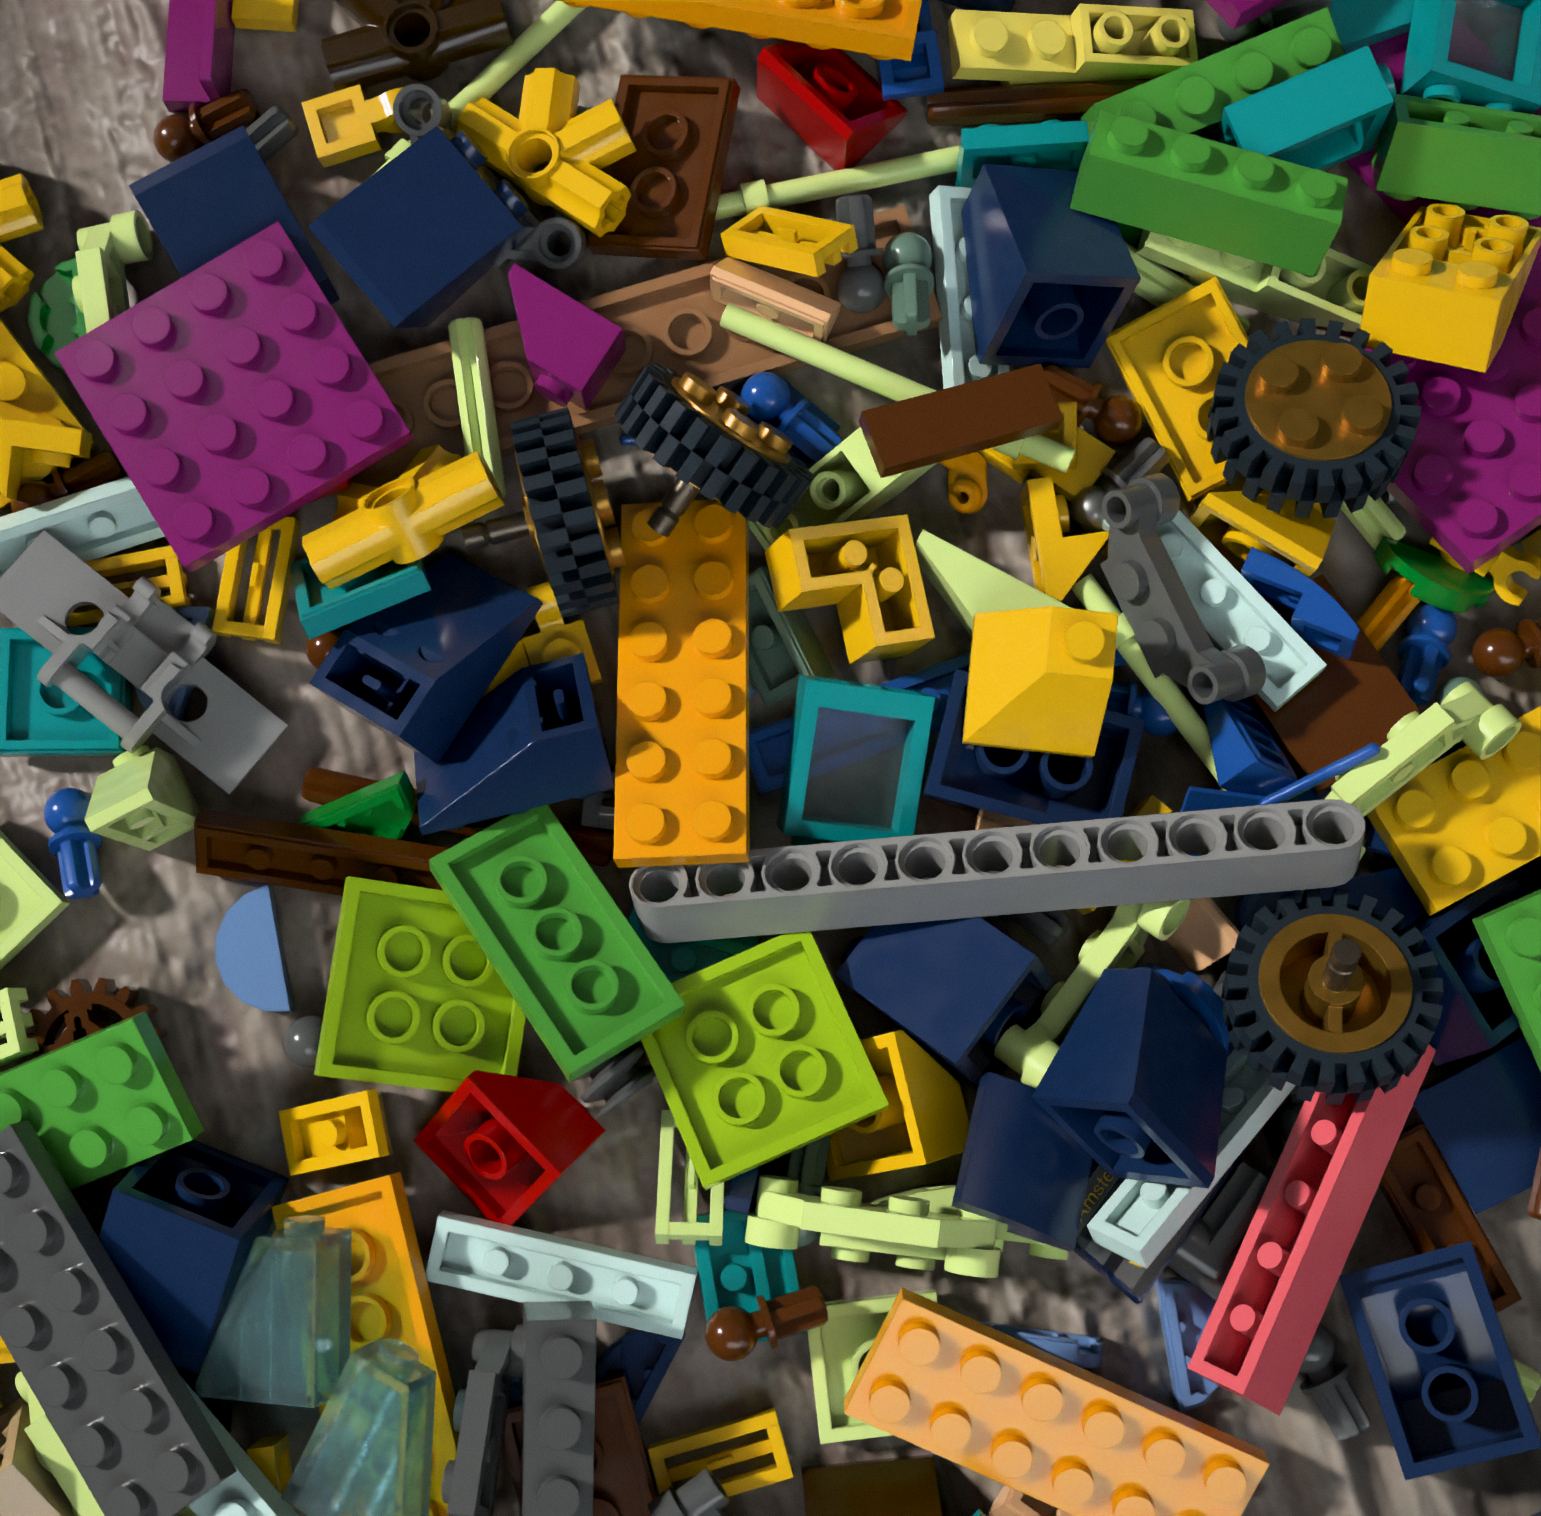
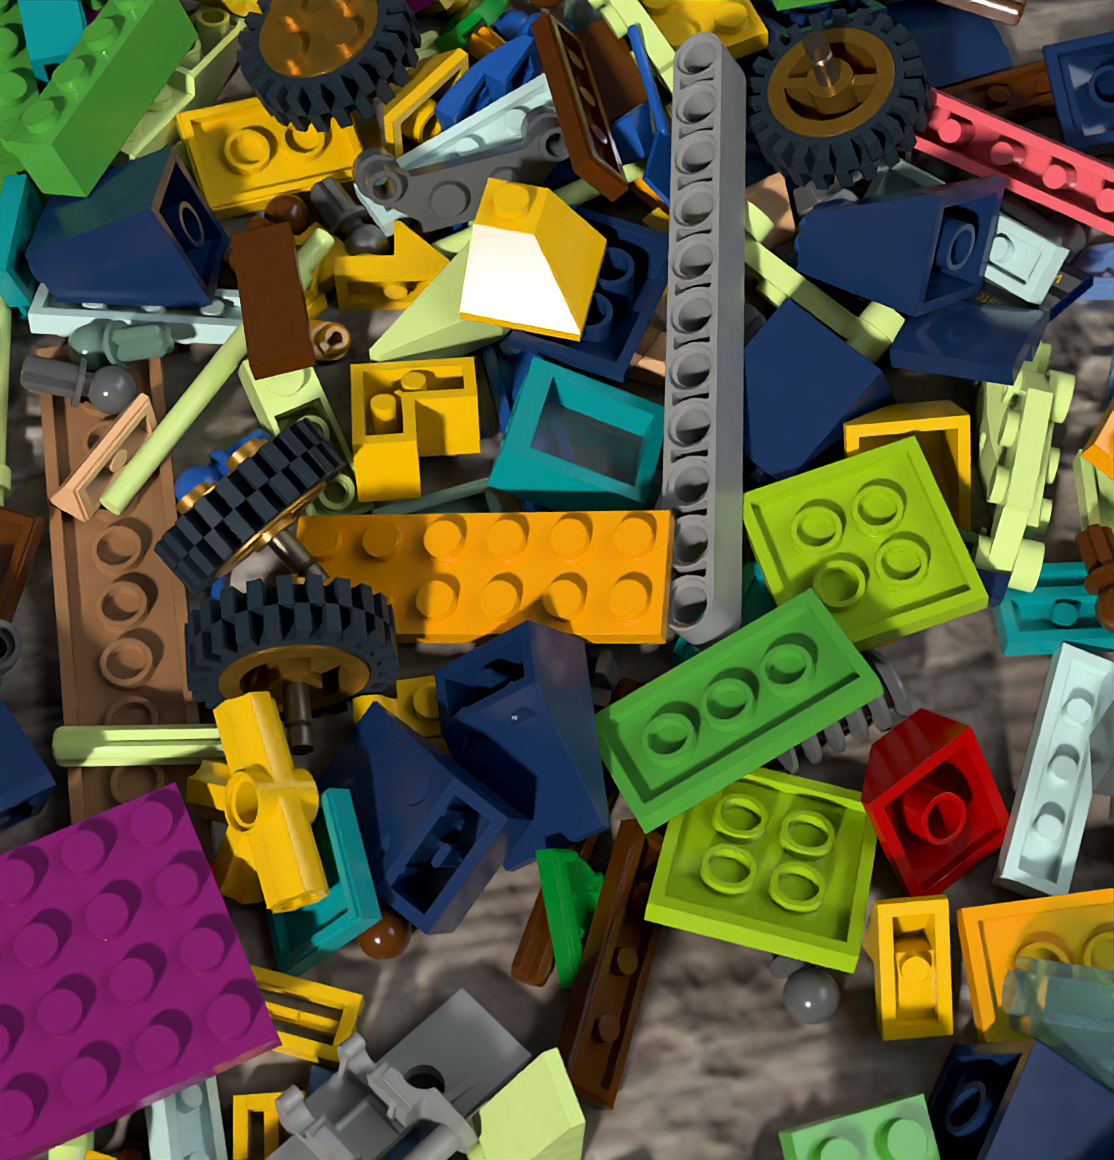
camera: 80 degrees left, 20 degrees down
medium blue tile [215,884,295,1012] -> none
magenta slope [508,263,626,411] -> none
yellowish green tile [655,1110,724,1246] -> none
yellow tile [720,206,858,278] -> none
none -> reddish brown tile [530,12,628,202]

